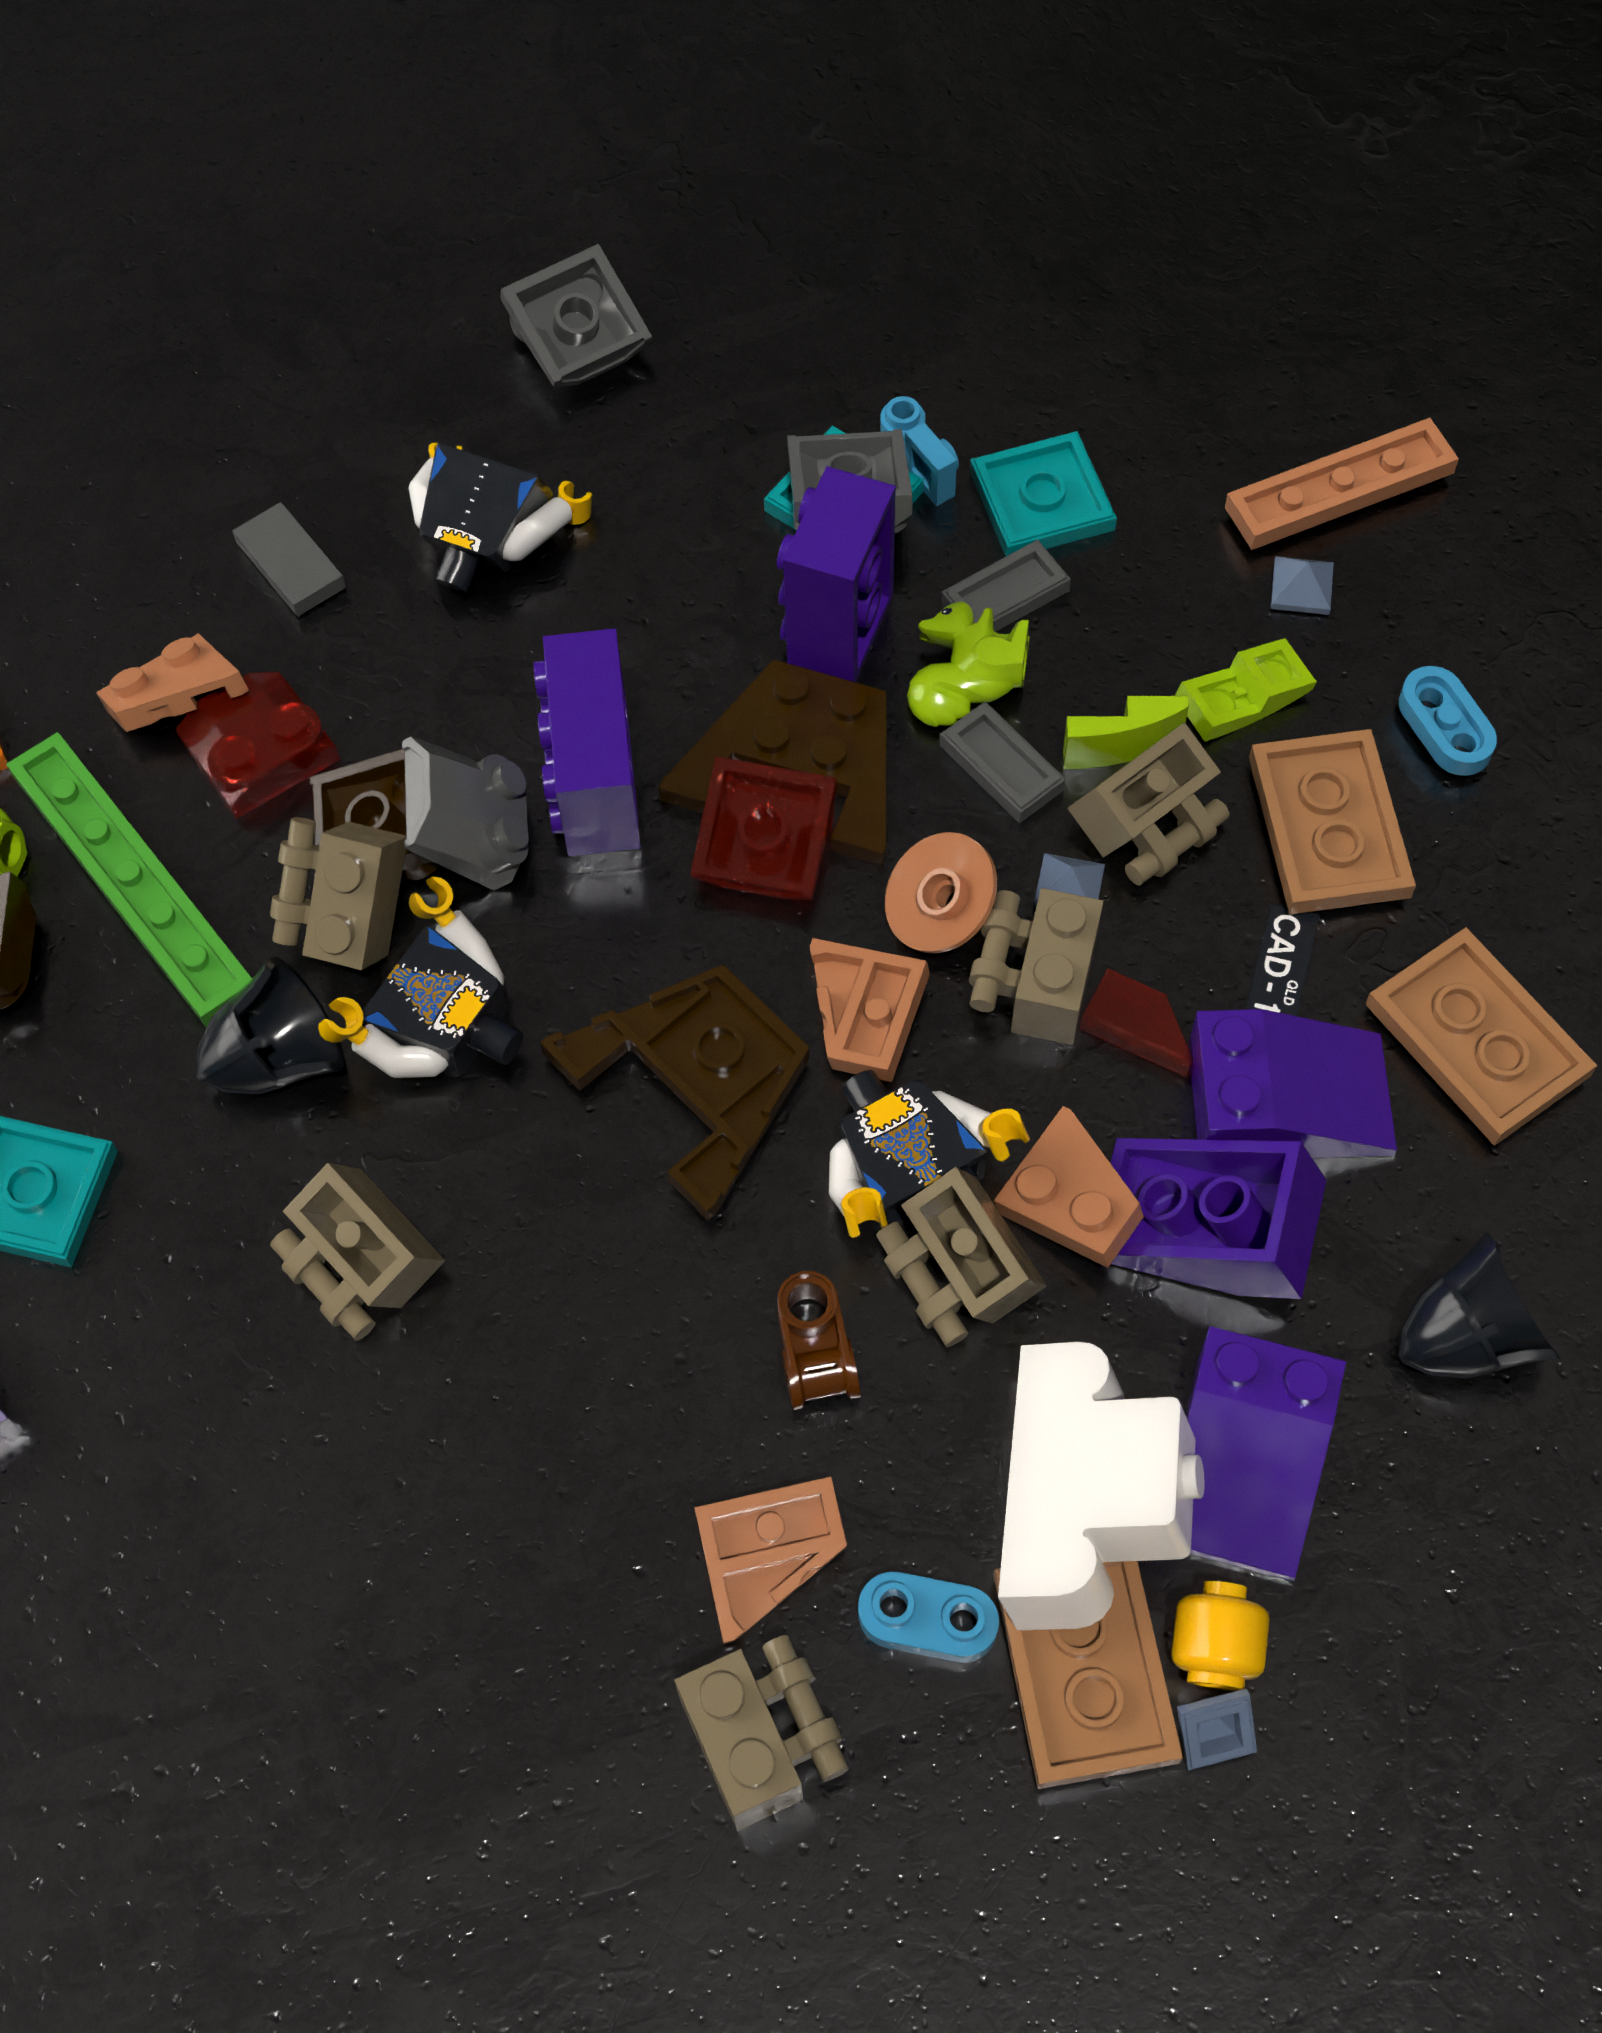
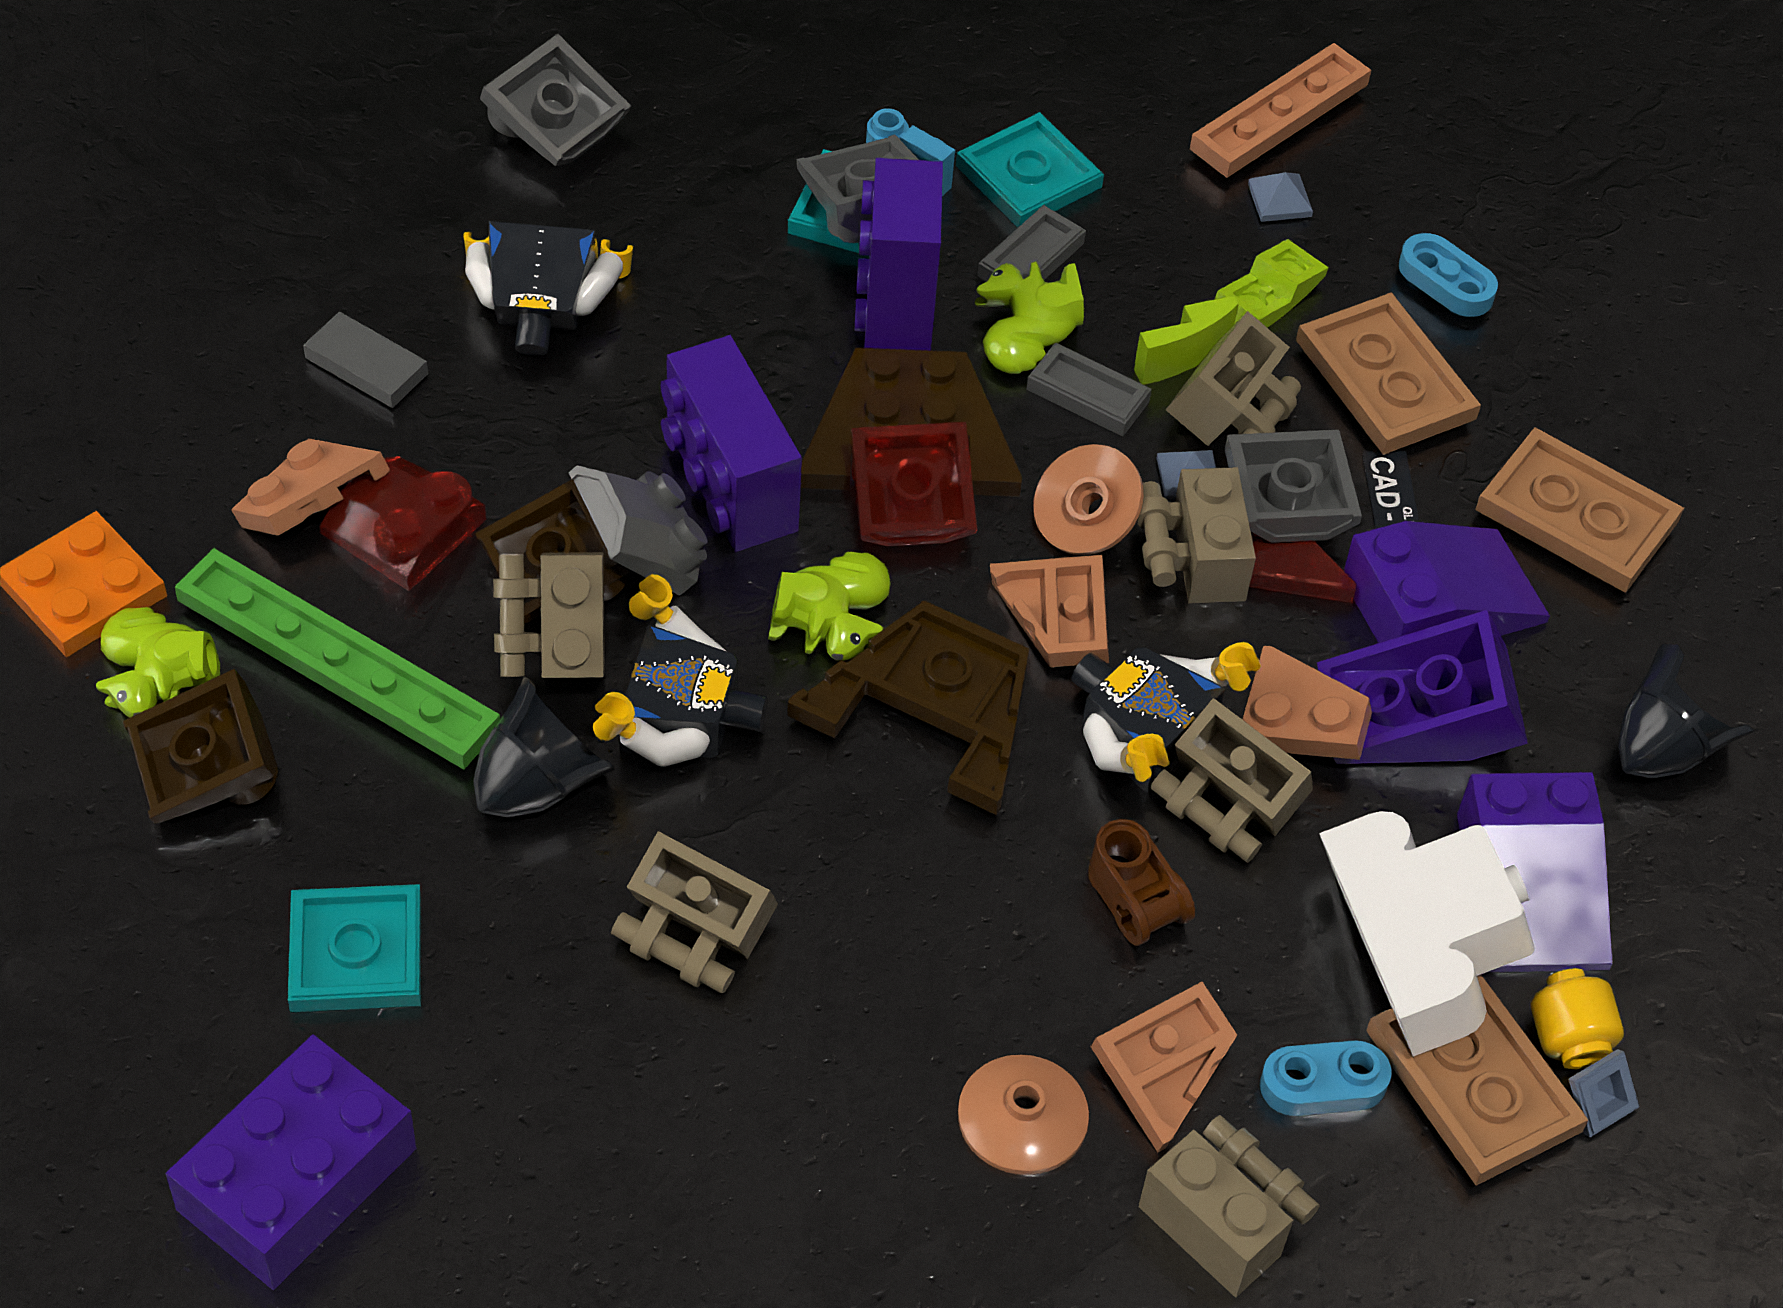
camera: 25 degrees left, 10 degrees down
none -> lime animal [768,552,891,661]
none -> nougat dish [958,1055,1089,1175]
none -> dark grey slope [1225,430,1362,543]

